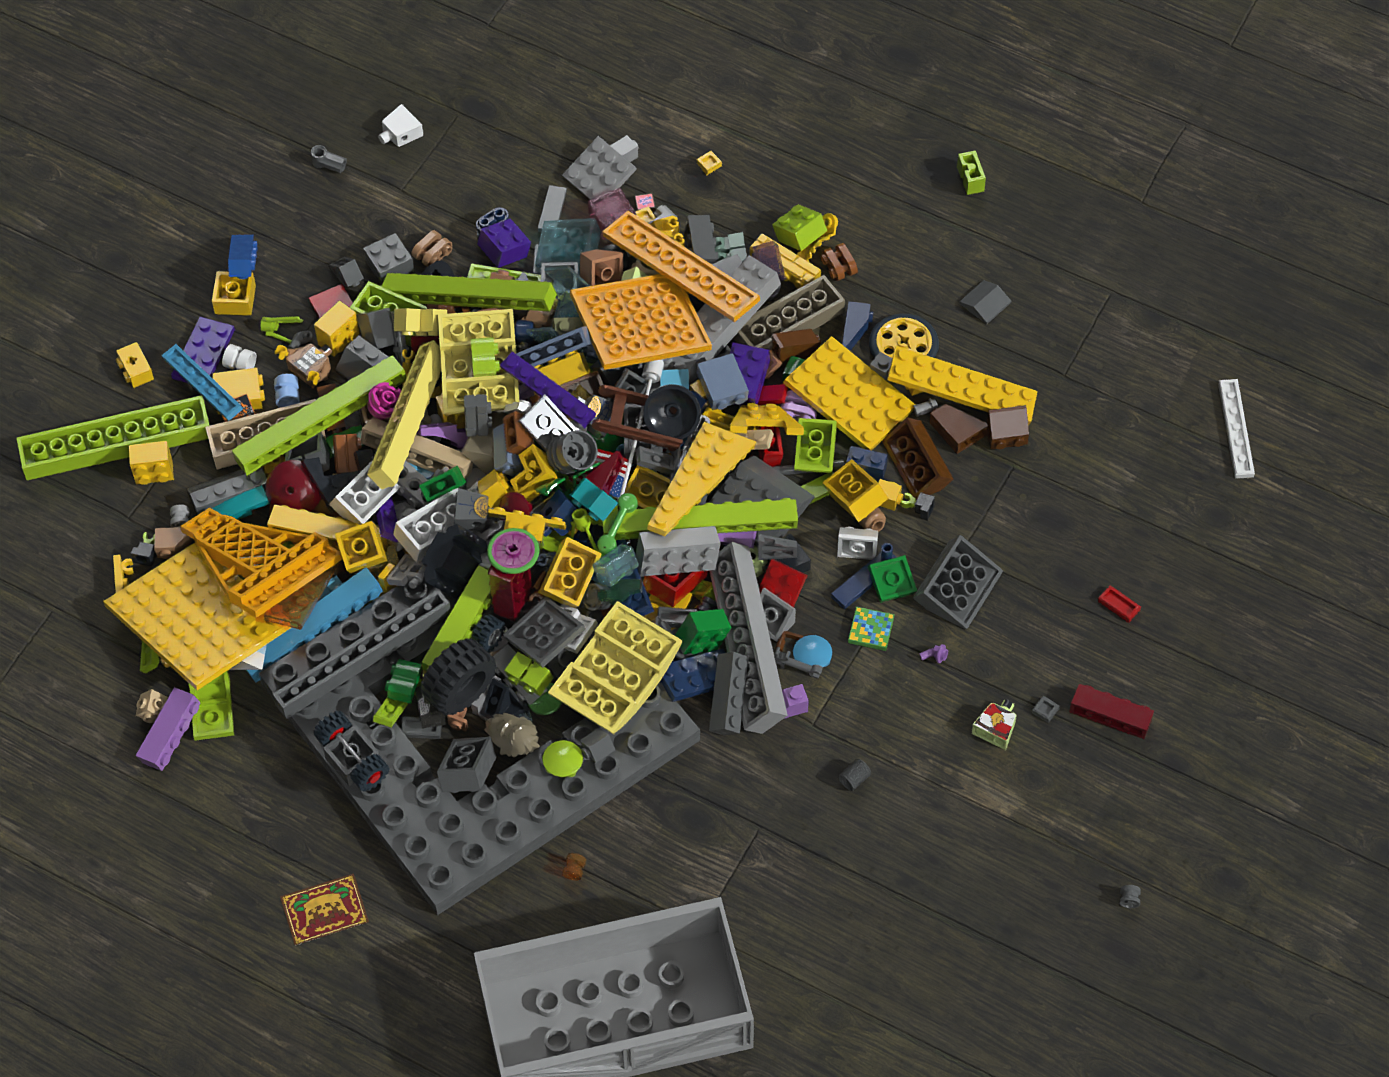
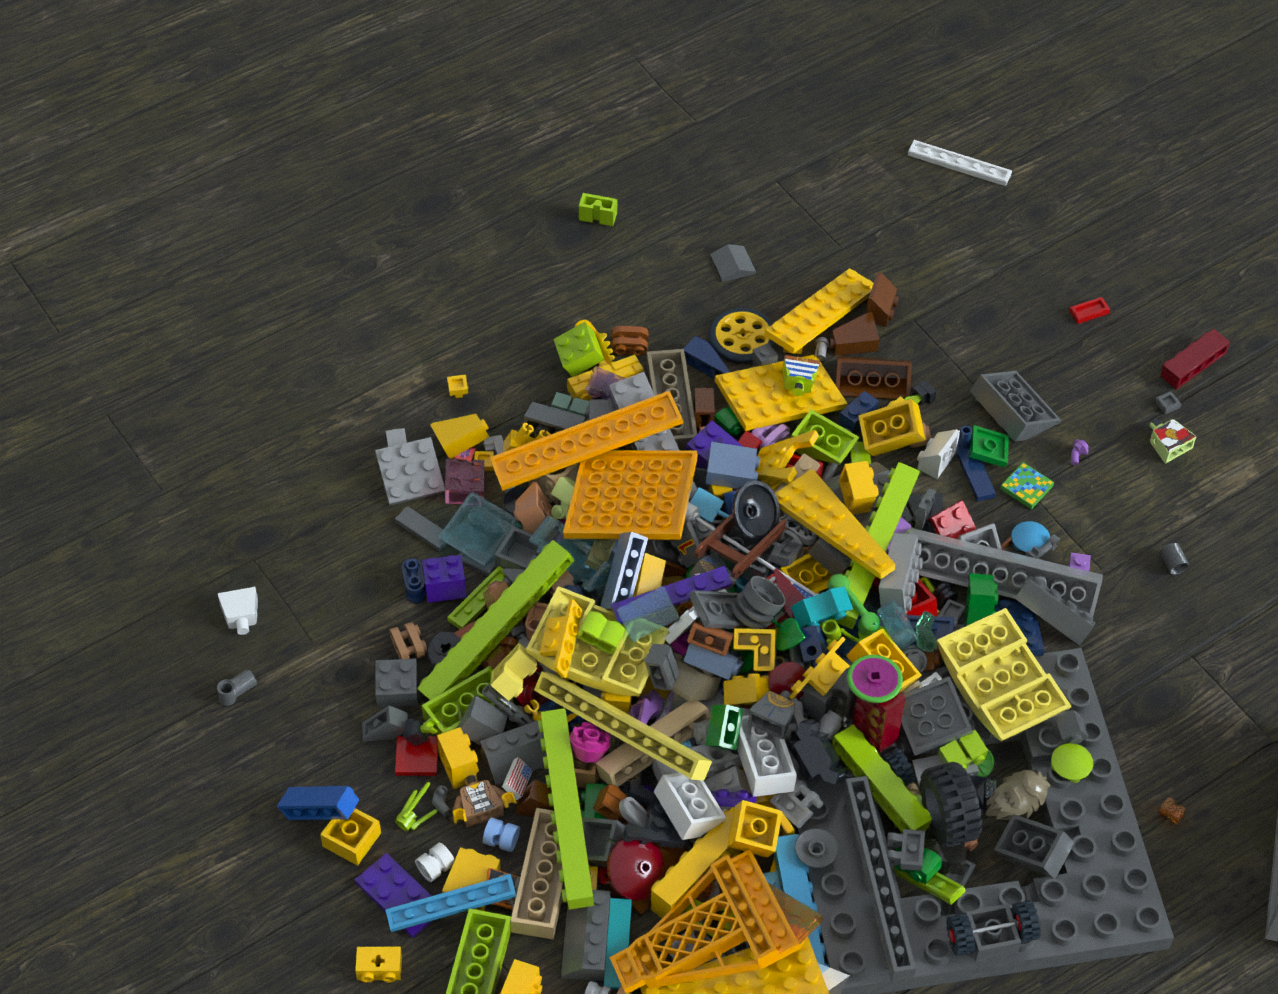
camera: 65 degrees left, 5 degrees down
none -> black piece [403,718,439,746]
none -> yellow slope [430,414,489,459]
none -> tile [502,757,532,800]
none -> yellow bracket [539,599,582,678]
none -> clear light blue piece [616,586,680,642]
none -> light grey tile [619,797,647,828]
none -> torso [782,355,820,396]
none -> dark grey dish [795,829,838,868]
none -> yellow brick [838,461,878,515]
none -> dark grey plate [886,829,925,871]

